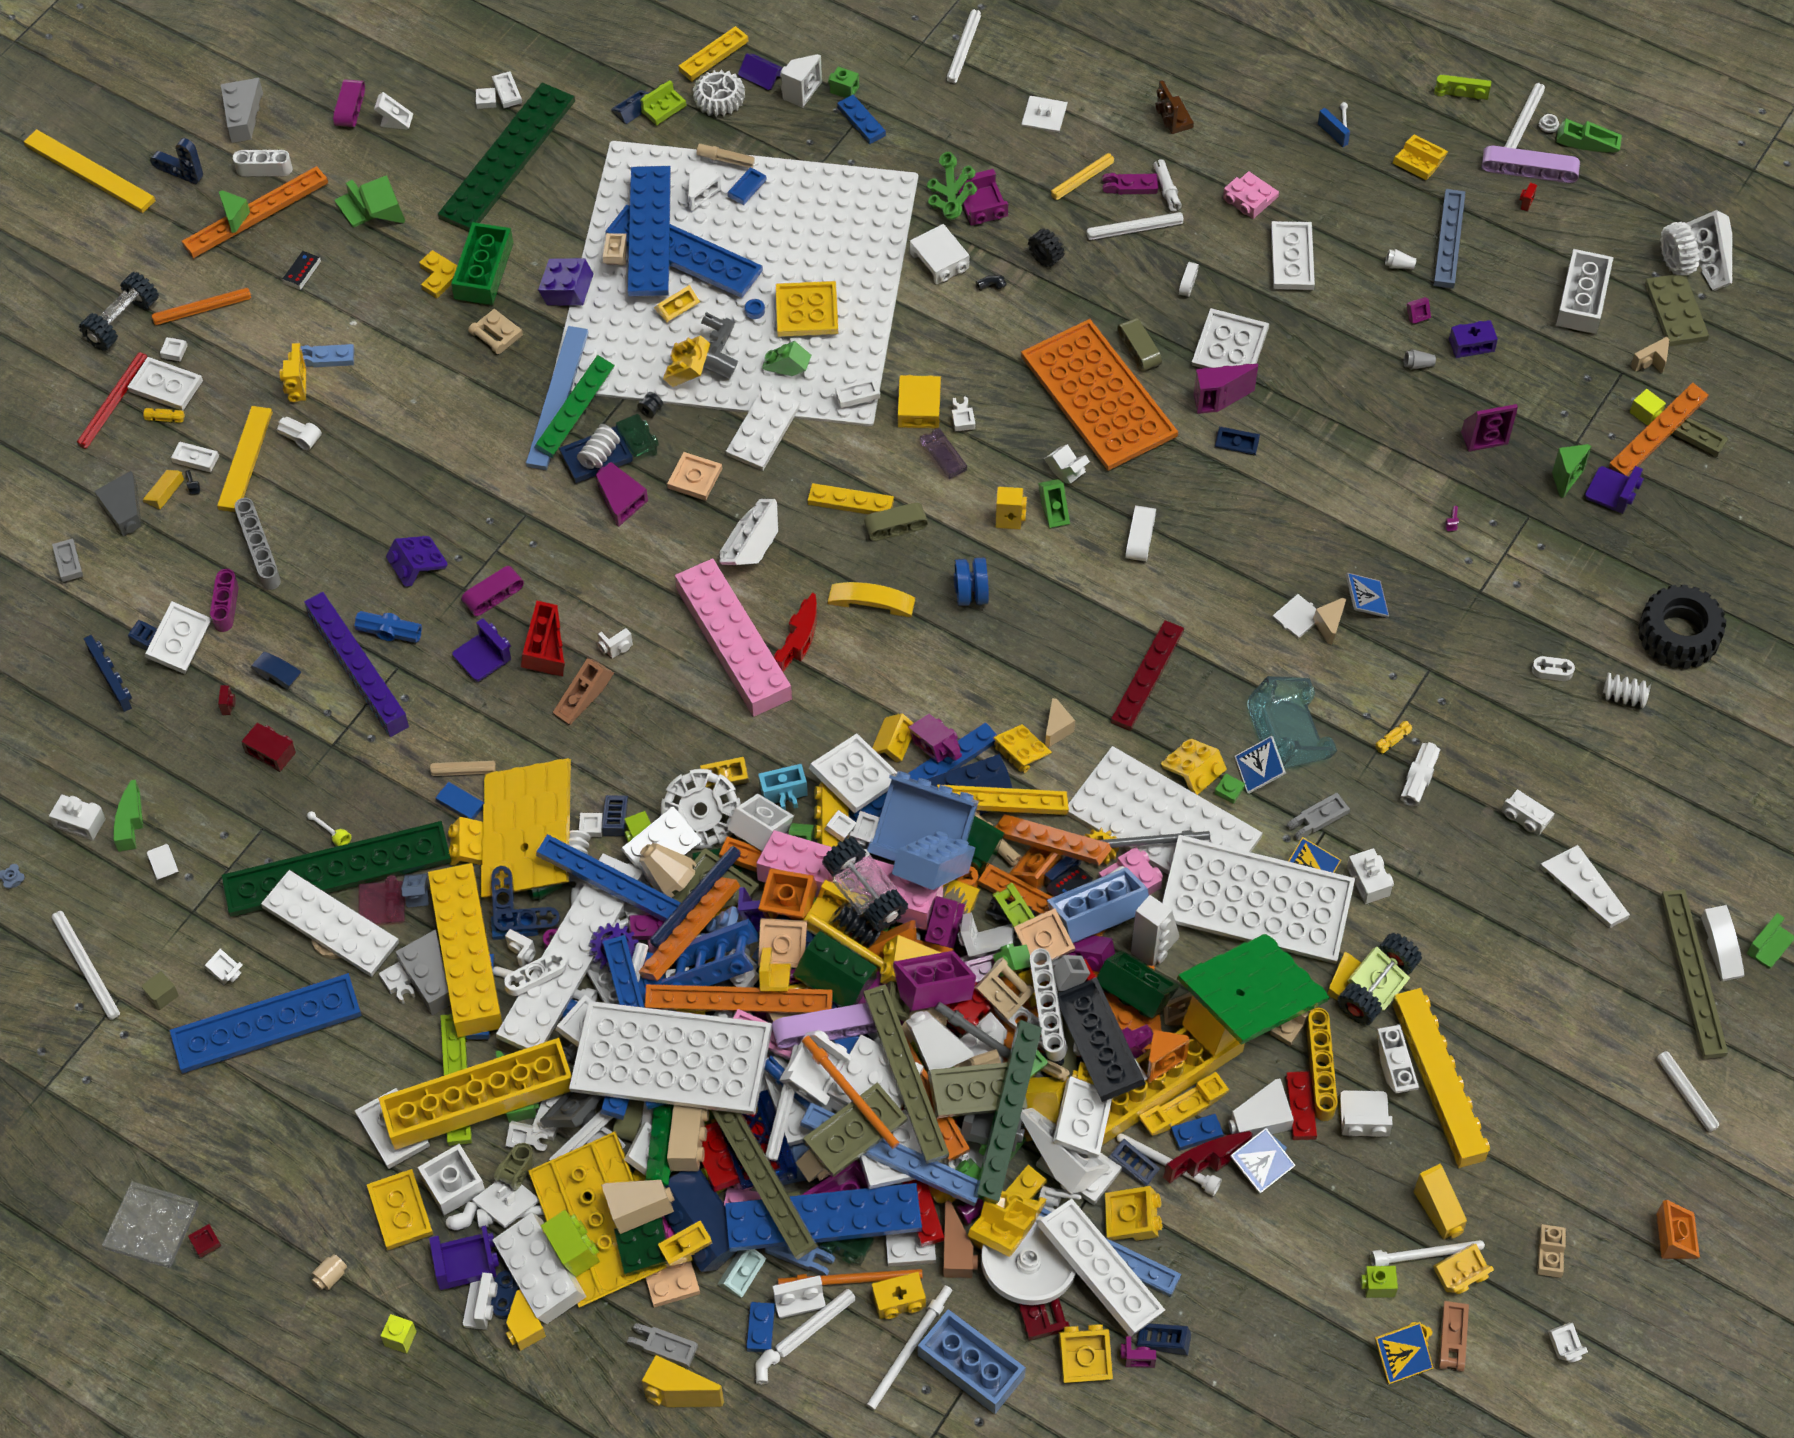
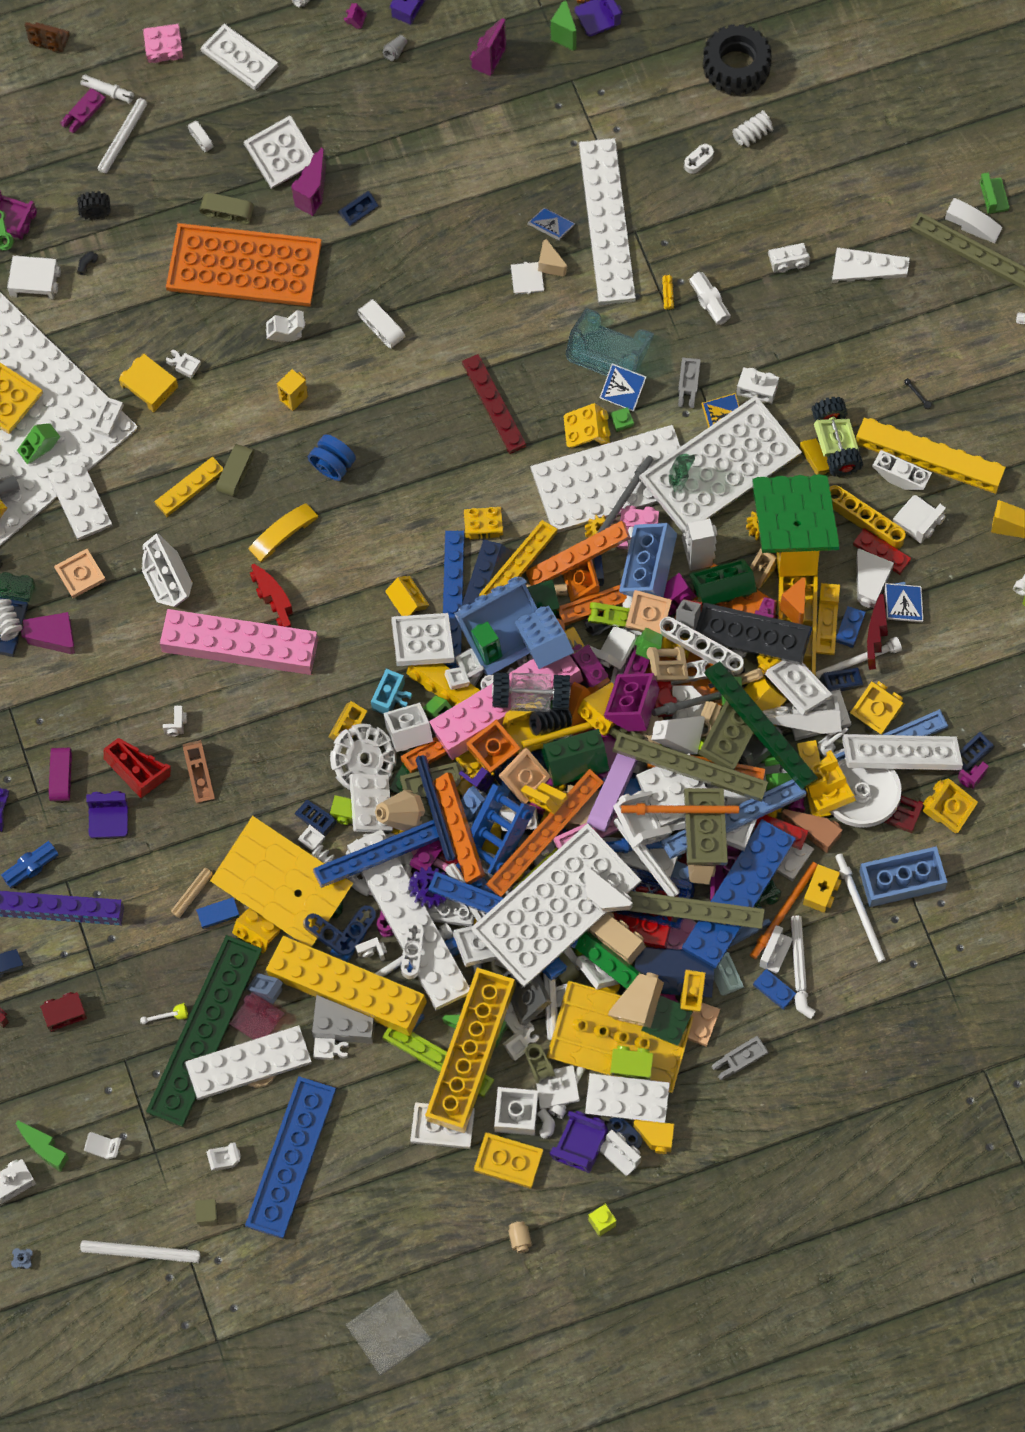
camera: 50 degrees left, 10 degrees up
dark red plate [188,1224,221,1258] -> none
yellow slope [642,1355,724,1407] -> none
magenta hinge [908,714,962,762] -> none
clear purple plate [920,428,967,479] -> none
bright green slope [1038,479,1070,528] -> none
tan slope [1045,698,1075,747] -> none
black tile [1047,865,1093,897] -> none
yellow axle [1051,153,1114,200] -> none
magenta hand [1445,506,1459,531] -> none
none -> green slope [471,621,503,666]
none -> white plate [579,139,635,305]
none -> white slope [584,865,633,912]
none -> clear green bracket [669,454,695,492]
none -> black hinge [904,378,931,409]

